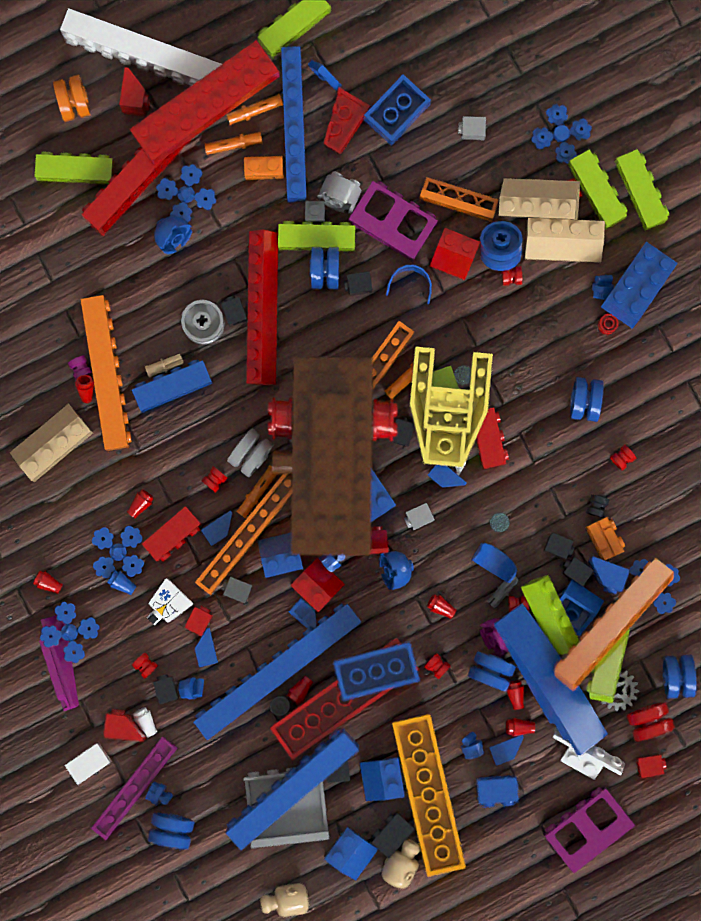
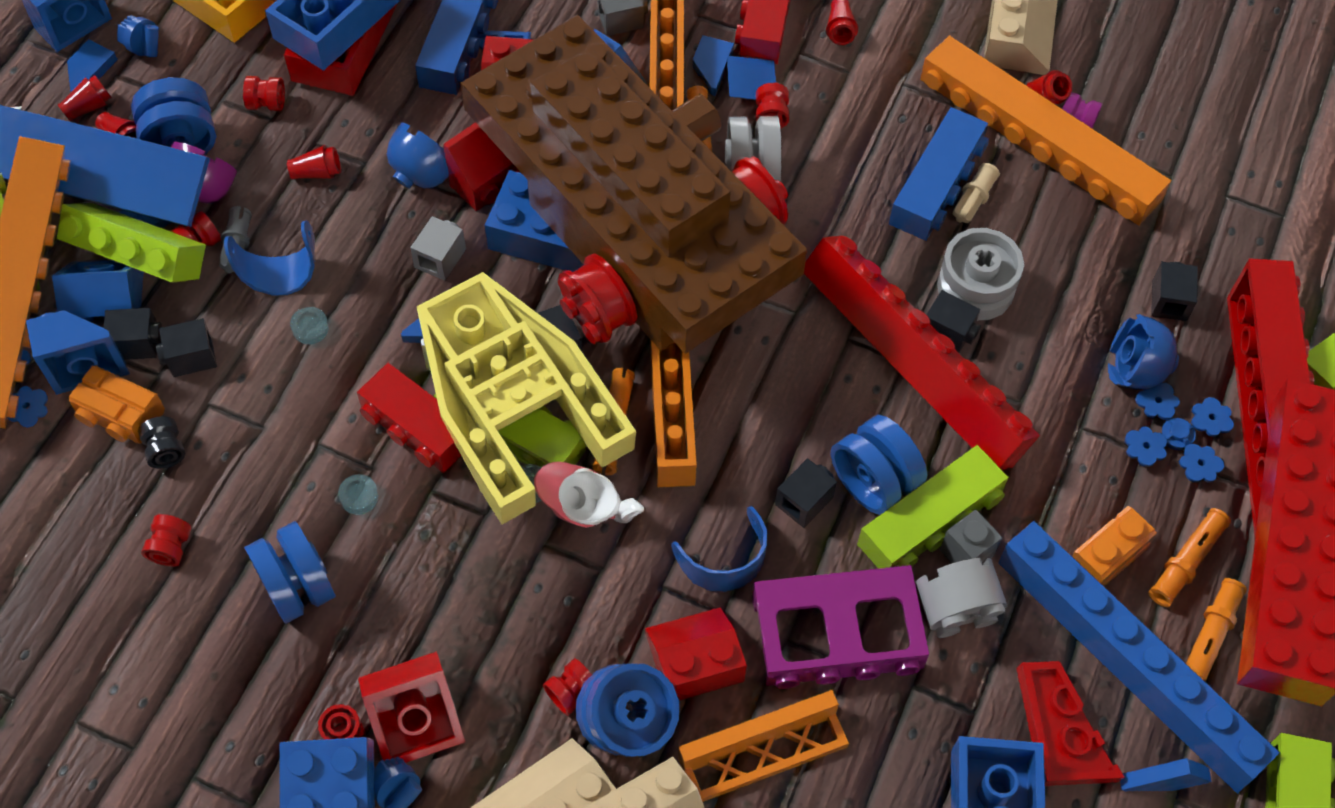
camera: 140 degrees right, 25 degrees down
none -> clear light blue tile [338,474,378,515]
none -> red slope [358,651,465,763]
none -> white hair [534,462,644,528]
none -> blue sticker [727,56,776,100]
none -> black brick [1151,261,1198,321]

